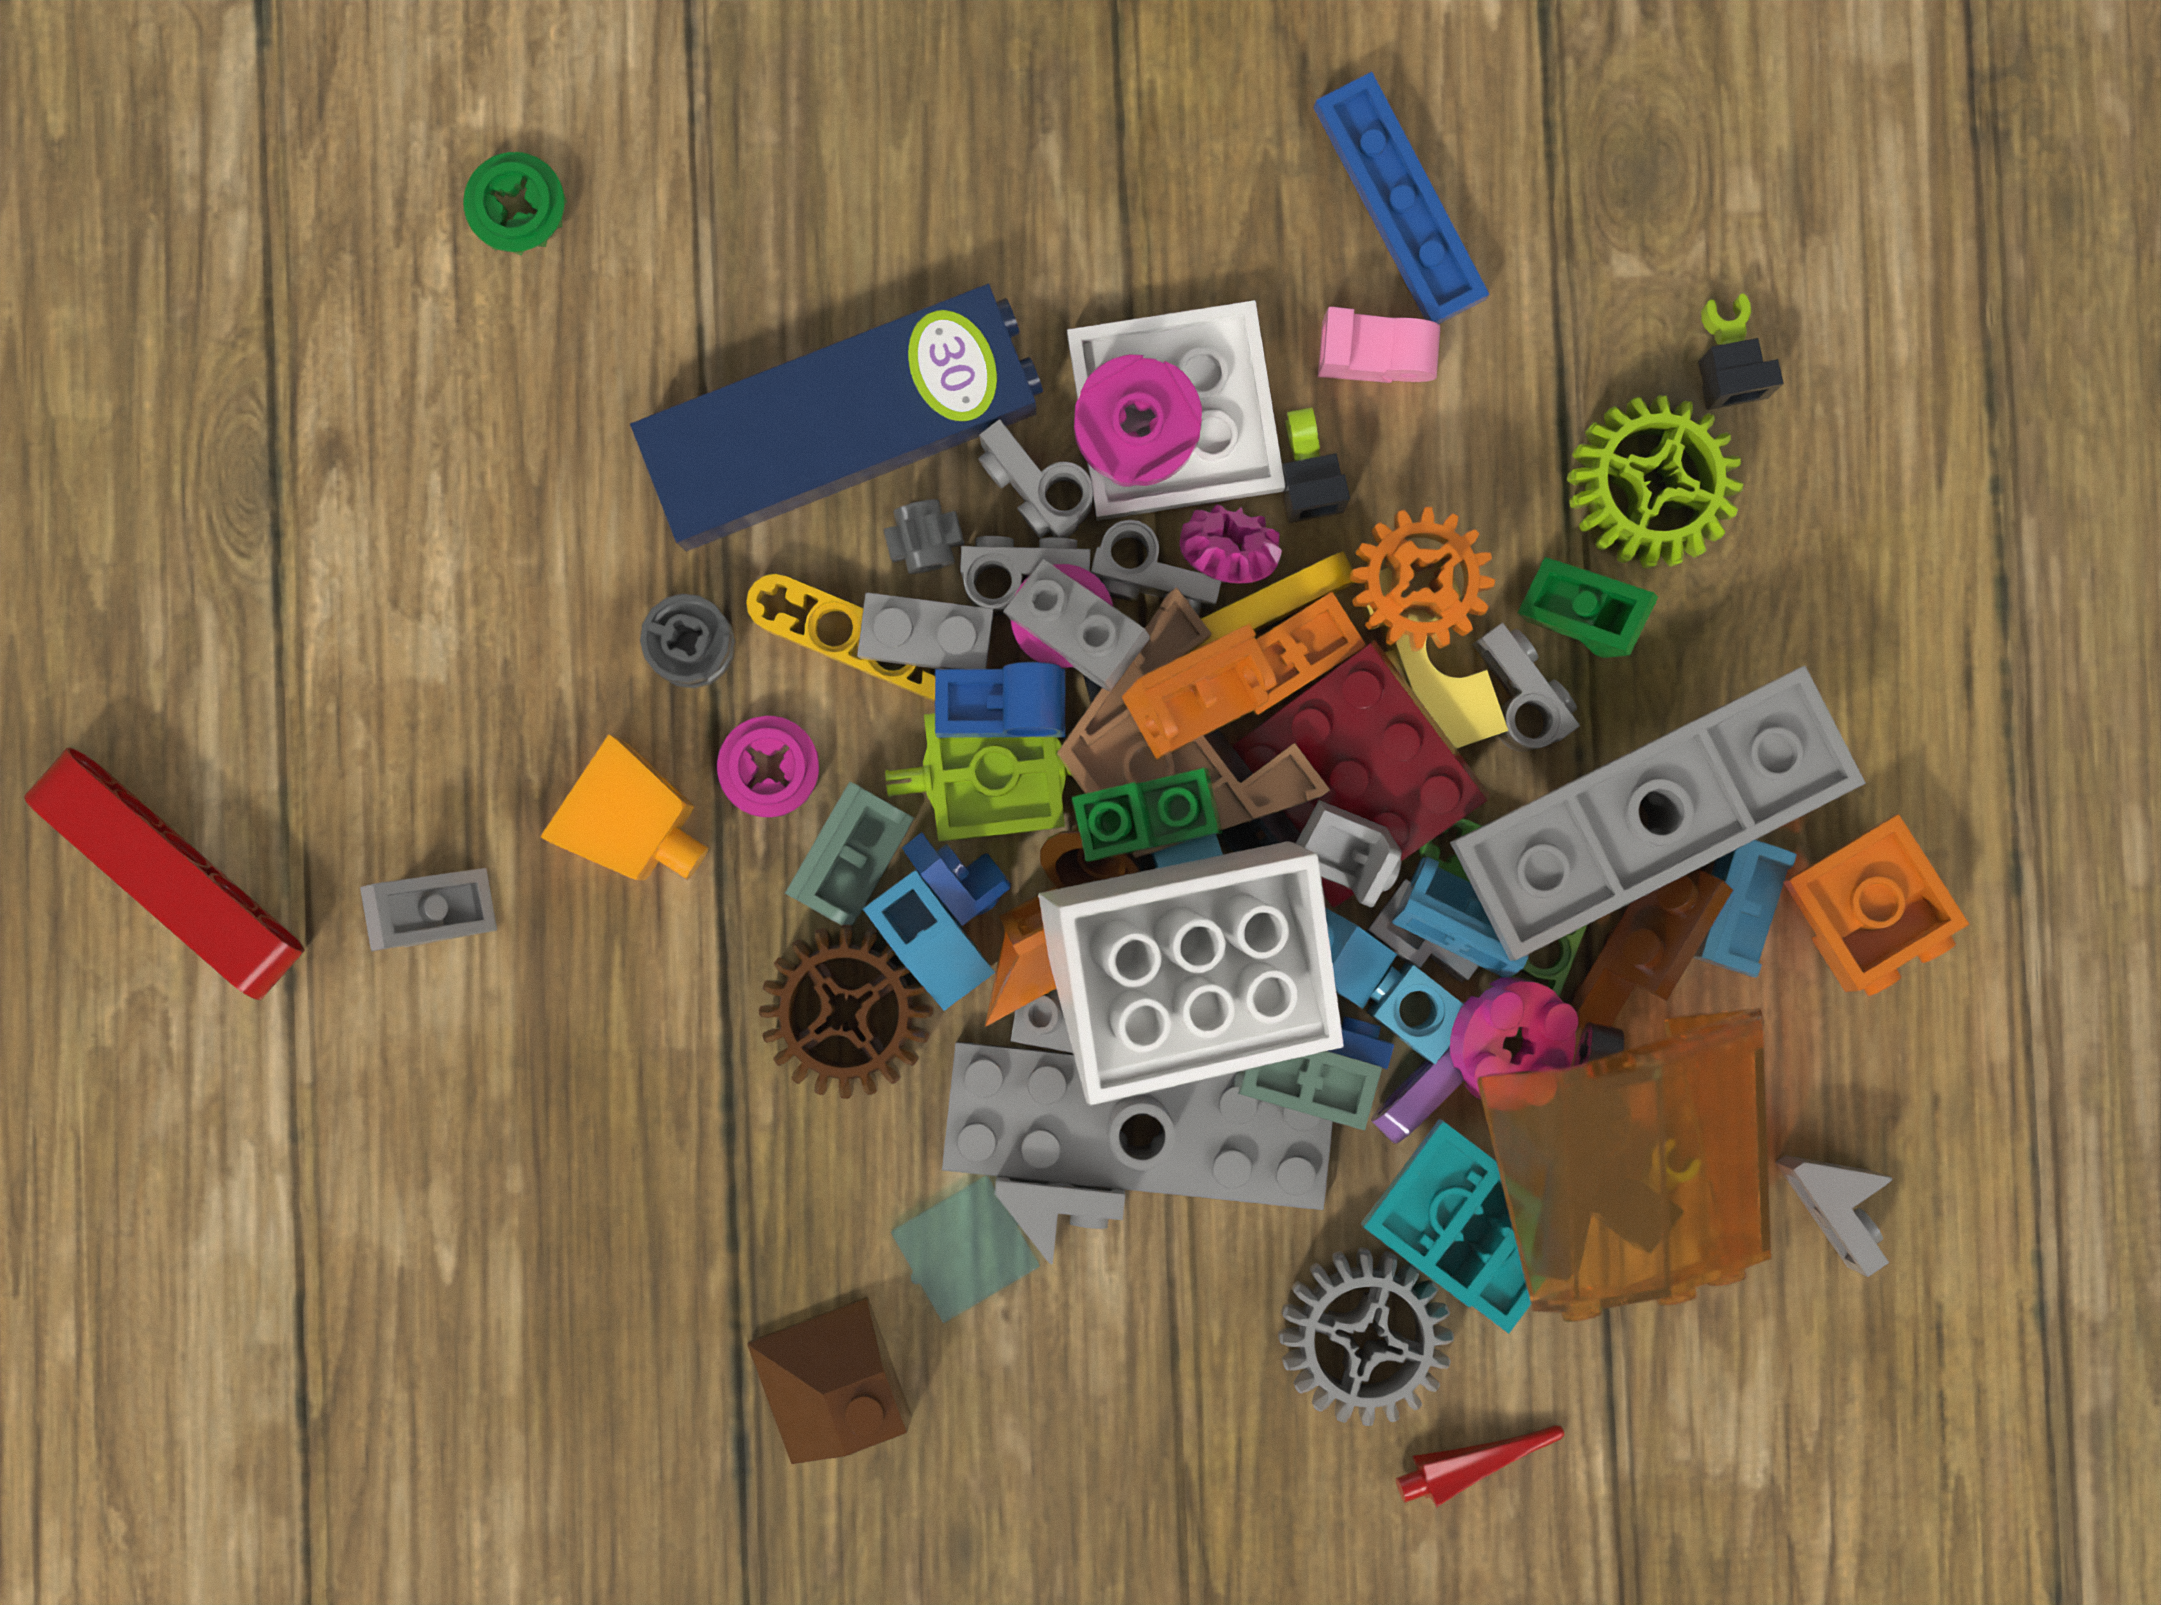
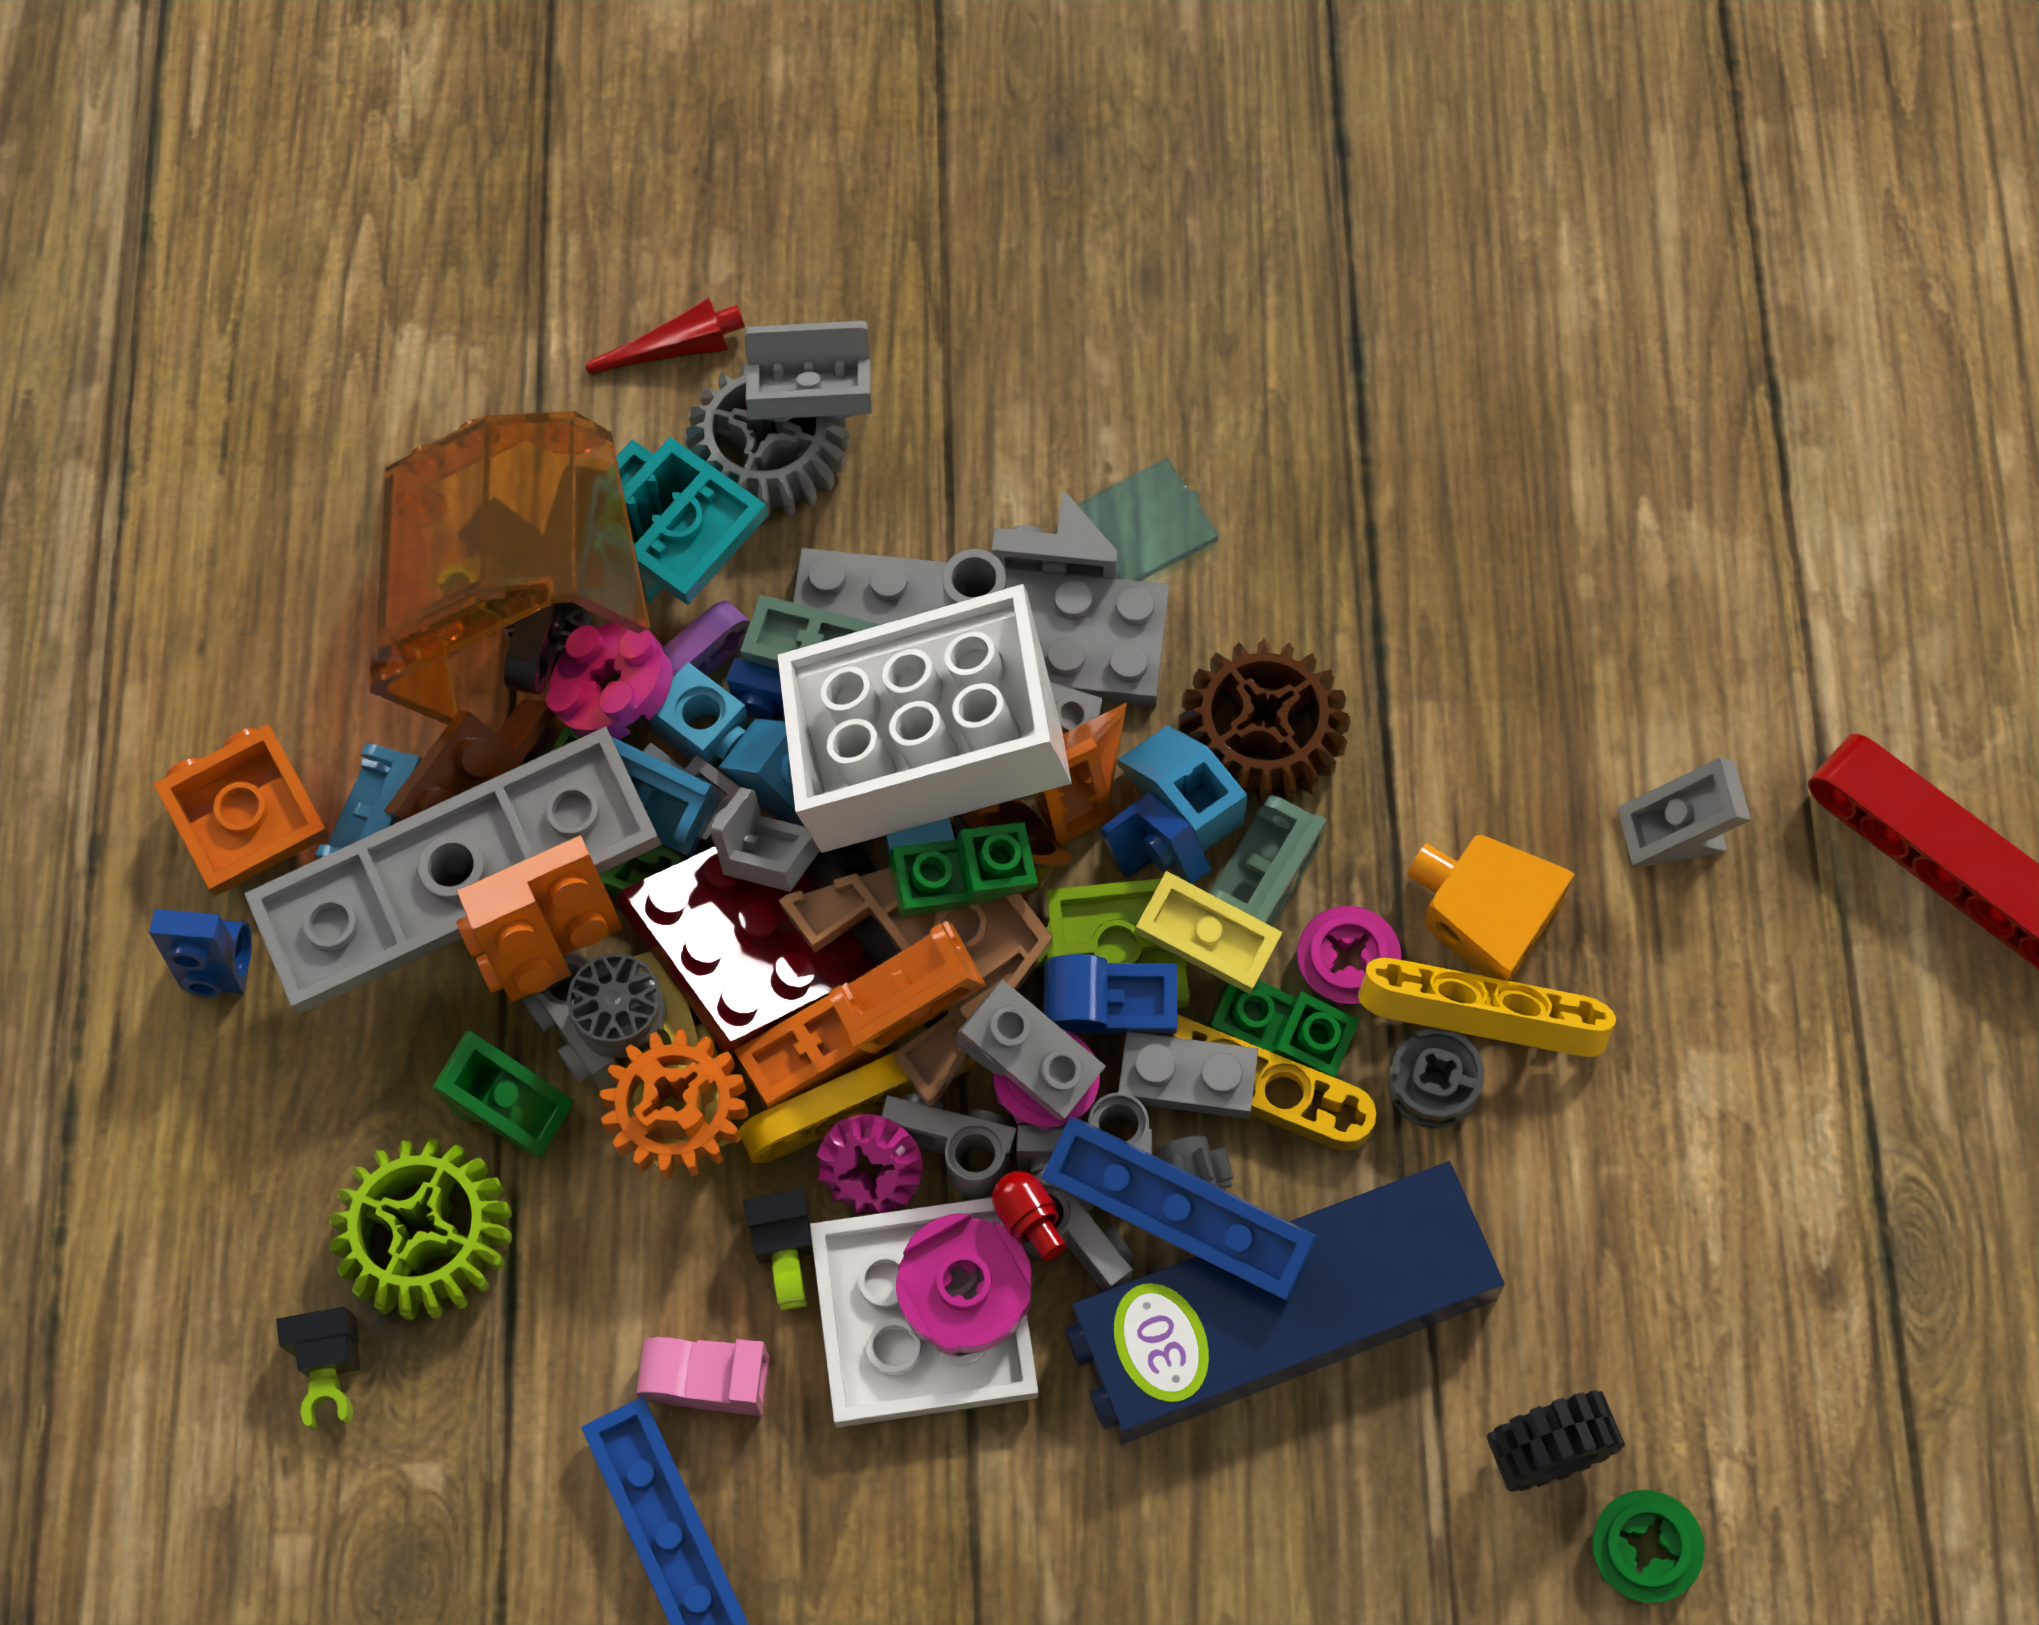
camera: 170 degrees left, 20 degrees down
reddish brown slope [747,1296,912,1464] -> none
light grey slope [1775,1155,1892,1277] -> none
none -> blue plate [149,909,252,998]
none -> orange plate [456,835,624,1003]
none -> dark grey wheel [567,953,667,1058]
none -> light grey bracket [744,321,872,422]
none -> red cylinder [992,1171,1067,1261]
none -> blue plate [1041,1117,1318,1300]
none -> light yellow plate [1134,871,1283,994]
none -> green slope [1207,979,1359,1078]
none -> yellow beam [1358,958,1616,1057]
none -> black tyre [1487,1390,1625,1492]

